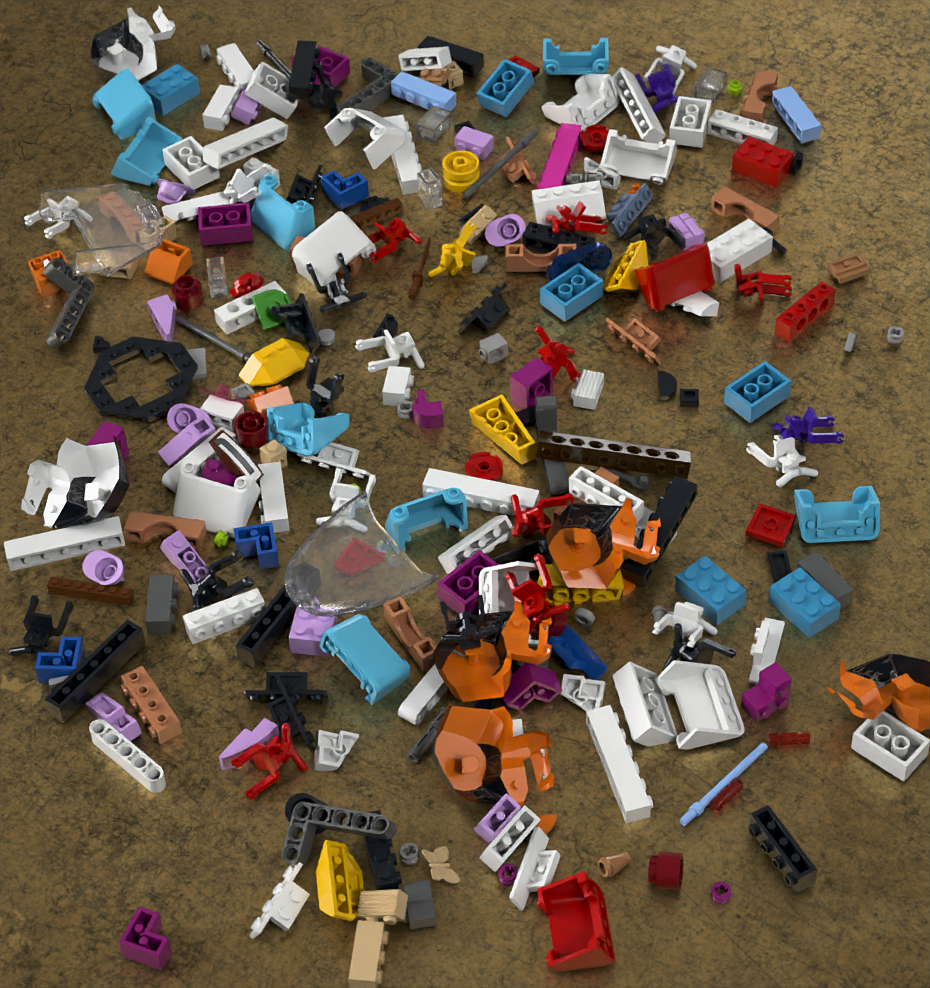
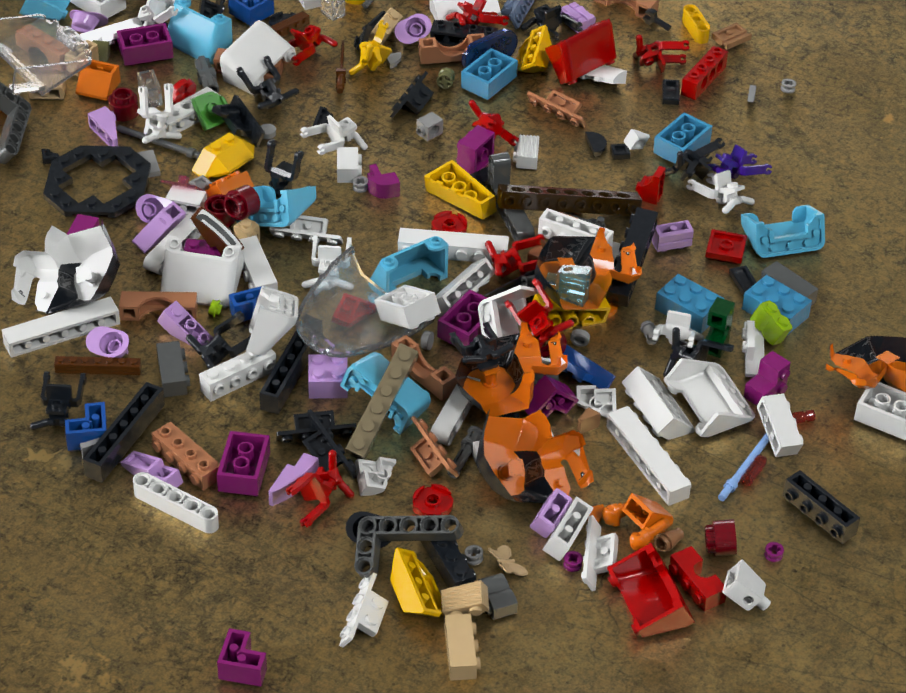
camera: 15 degrees left, 5 degrees down
white brick [707,219,773,283] -> none
none -> olive slope [92,40,110,62]
none -> white piece [137,83,182,144]
none -> dark grey piece [195,56,219,93]
none -> magenta brick [217,431,270,496]
none -> dark red piece [223,185,260,220]
none -> white windscreen [246,286,299,357]
none -> dark tan arch [346,343,418,460]
none -> black tile [354,24,372,51]
none -> white brick [374,285,441,329]
none -> nougat bracket [410,416,460,478]
none -> red plate [413,484,453,516]
none -> light grey tile [420,331,434,350]
none -> olive wheel [437,68,455,89]
none -> clear light blue torso [546,265,592,307]
none -> medium nougat slope [577,408,601,434]
none -> orange torso [602,493,674,551]
none -> white slope [624,129,650,150]
none -> red arch [635,166,666,205]
none -> lavender brick [652,220,694,252]
none -> black tile [662,79,680,105]
none -> black piece [665,138,725,181]
none -> red arch [668,546,726,612]
none -> yellow beam [682,4,710,44]
none -> dark green arch [705,297,735,359]
none -> white torso [722,559,771,611]
none -> lime brick [750,300,793,345]
none -> white brick [757,393,803,457]

